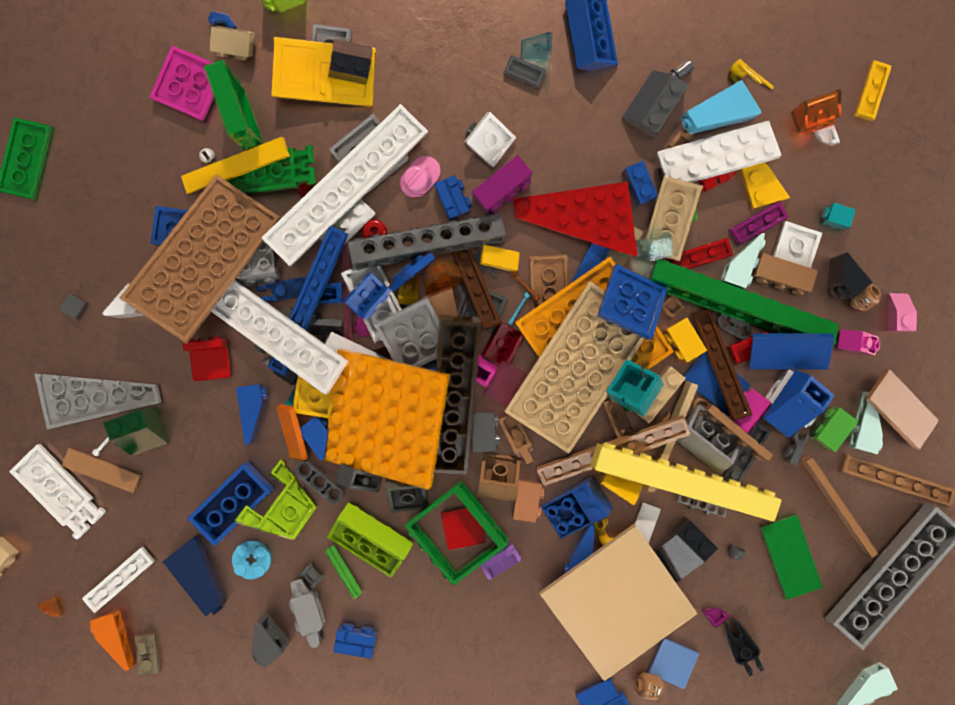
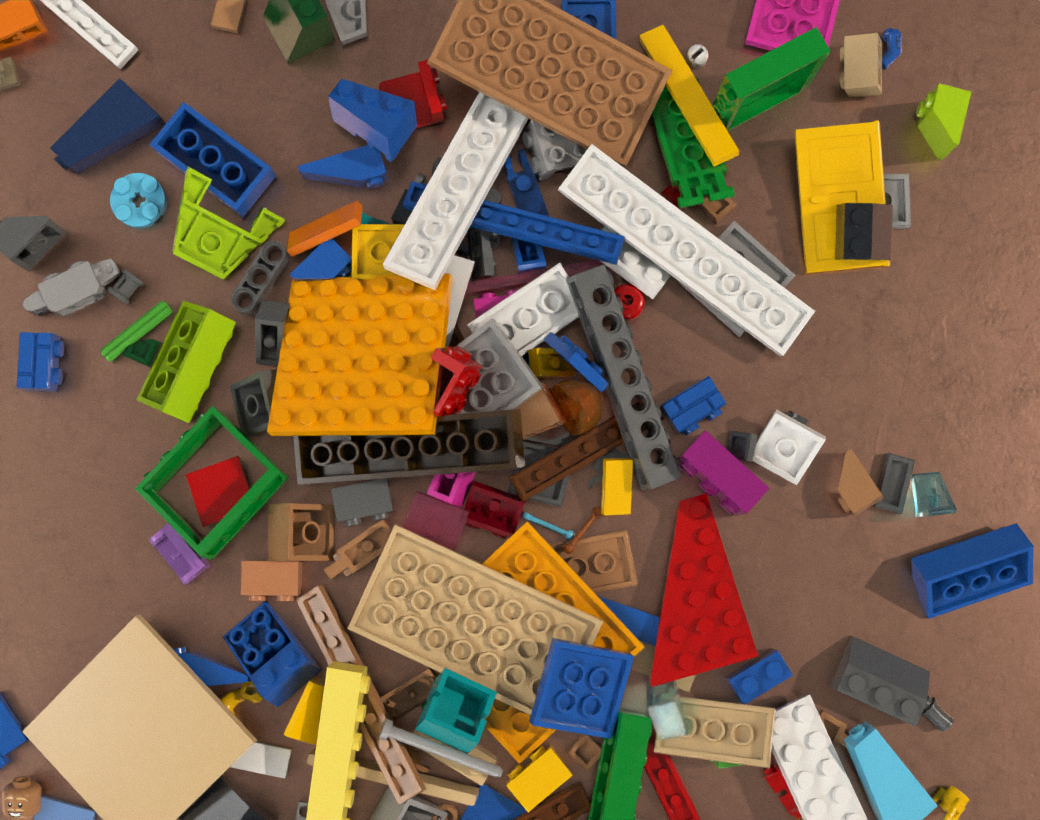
camera: 80 degrees right, 5 degrees down
blue bracket [343,272,391,319] -> none
bright pink piece [400,156,441,198] -> none
none -> dark green tile [123,339,161,367]
none -> blue wedge [328,79,417,162]
none -> light grey bar [378,718,503,778]
none -> red bracket [431,346,482,417]
none -> medium nougat tile [697,196,737,225]
none -> dark grey tile [727,431,758,463]
none -> medium nougat slope [837,449,884,516]

